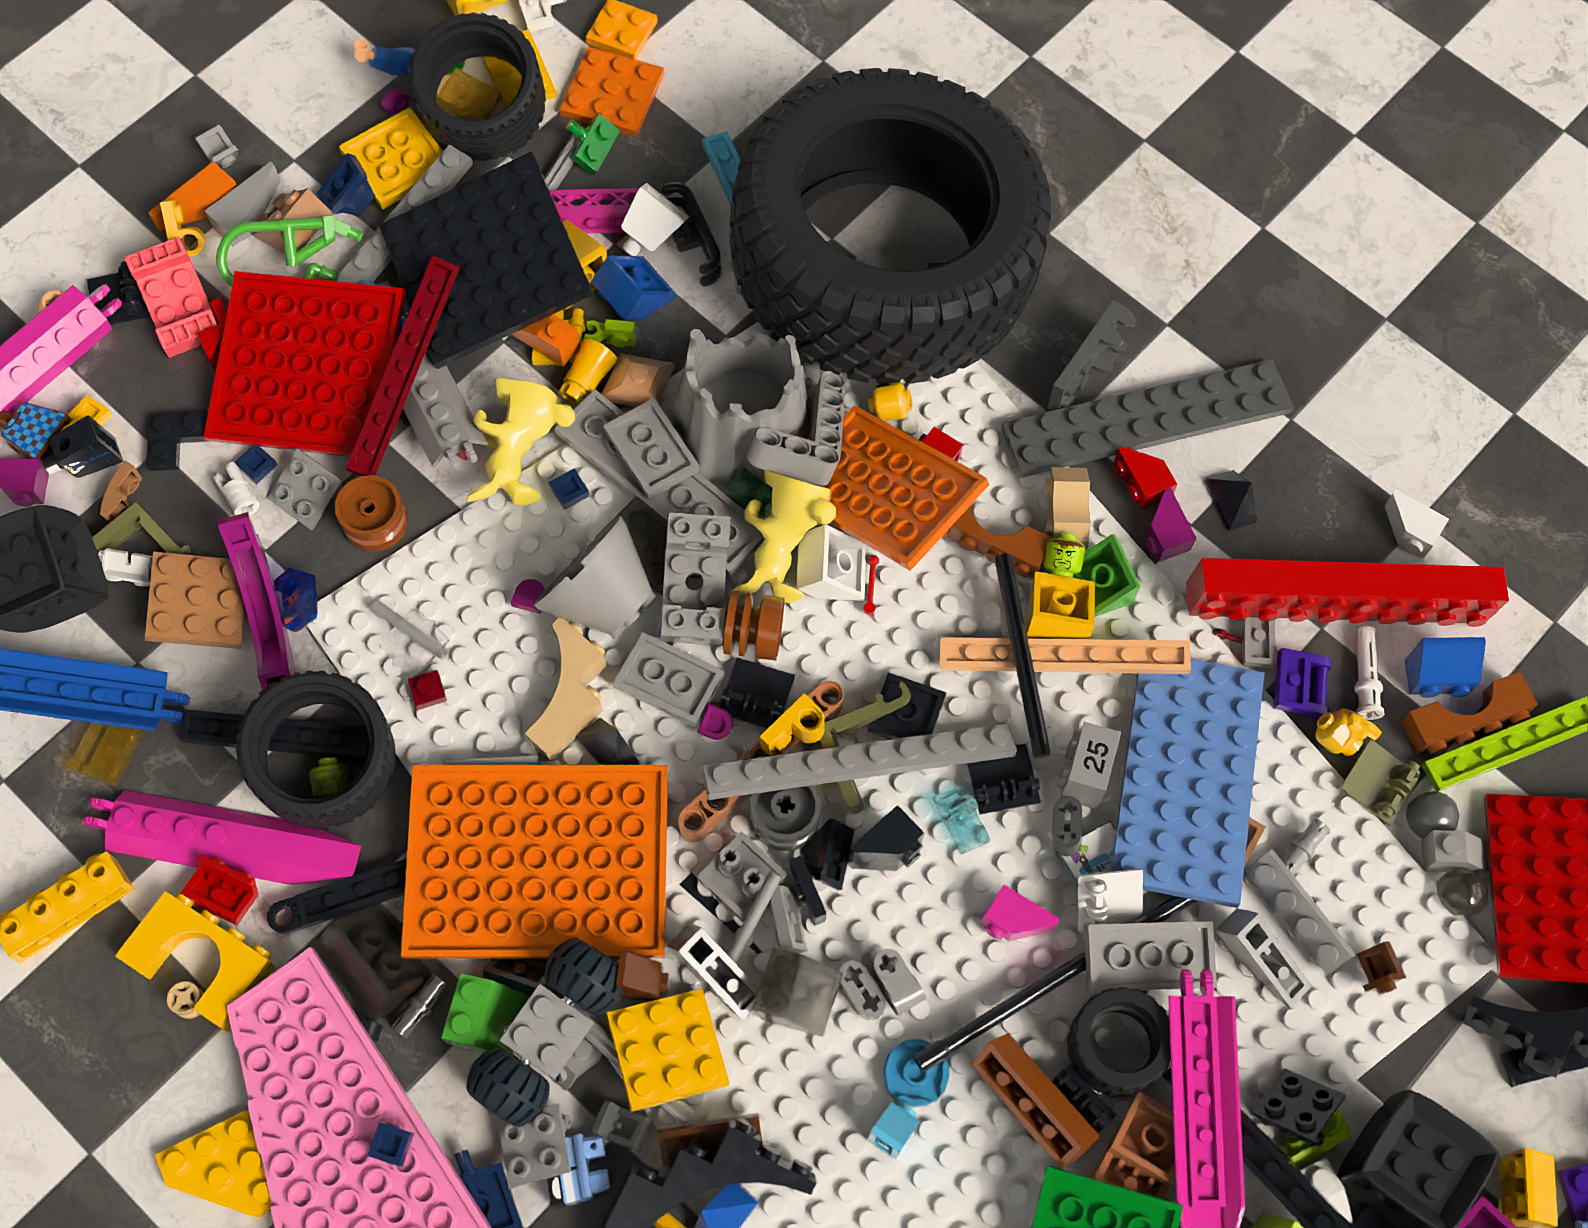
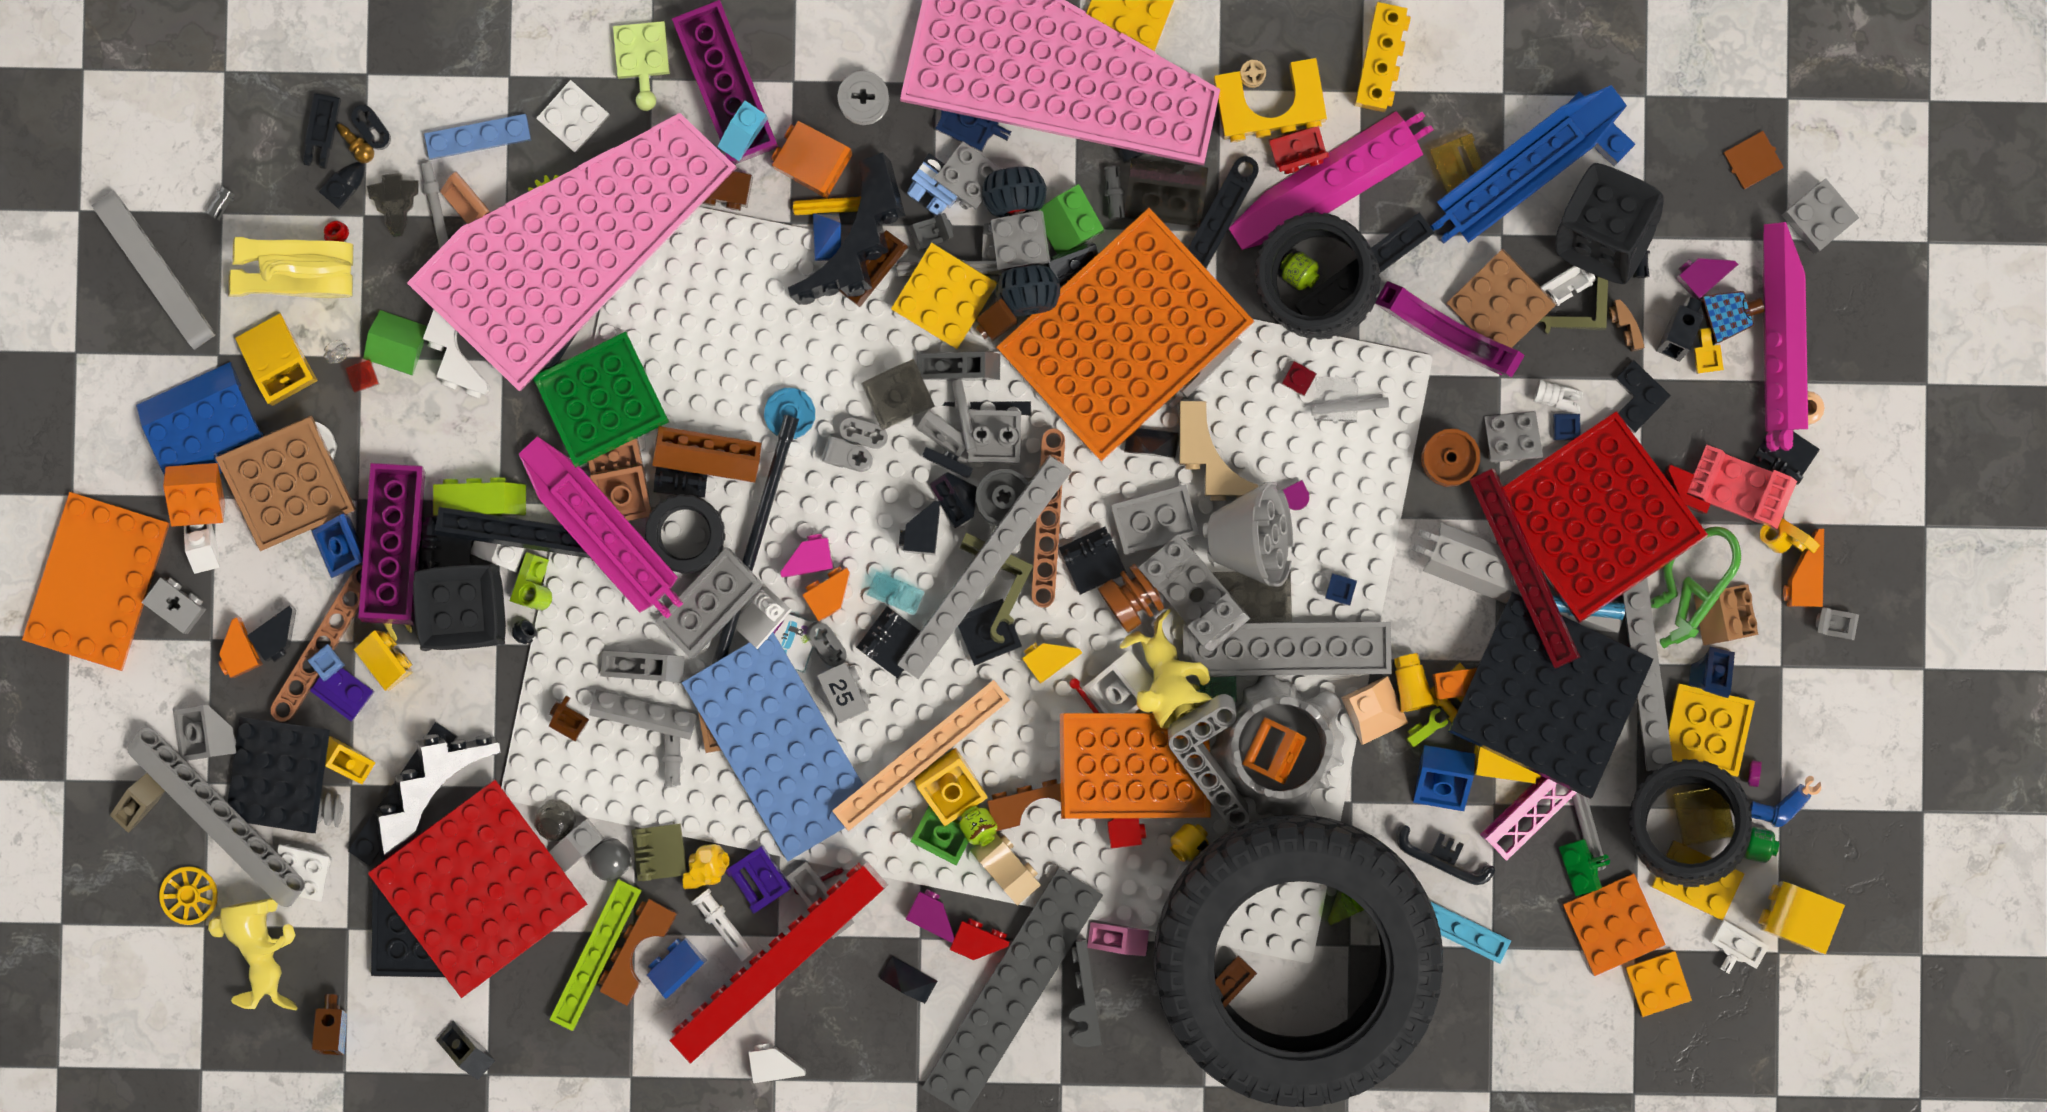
camera: 135 degrees right, 20 degrees up
light grey slope [205,162,281,247] -> none
clear blue leg [274,568,318,632] -> none
dark blue plate [367,1122,414,1167] -> none
light yellow animal [466,378,575,506] -> none
light grey plate [603,398,700,499] -> none
white torso [621,183,689,256] -> none
magenta tile [697,703,734,740] -> none
yellow plate [760,693,825,755] -> none
medium azure slope [868,1102,920,1160] -> none
black axle [995,553,1050,758] -> none
black hinge [1251,1068,1346,1147] -> none
none -> black plate [512,620,536,644]
none -> orange slope [803,567,850,622]
none -> yellow slope [1022,642,1082,684]
none -> bright pink slope [1087,922,1149,956]
none -> orange tile [1242,717,1307,784]

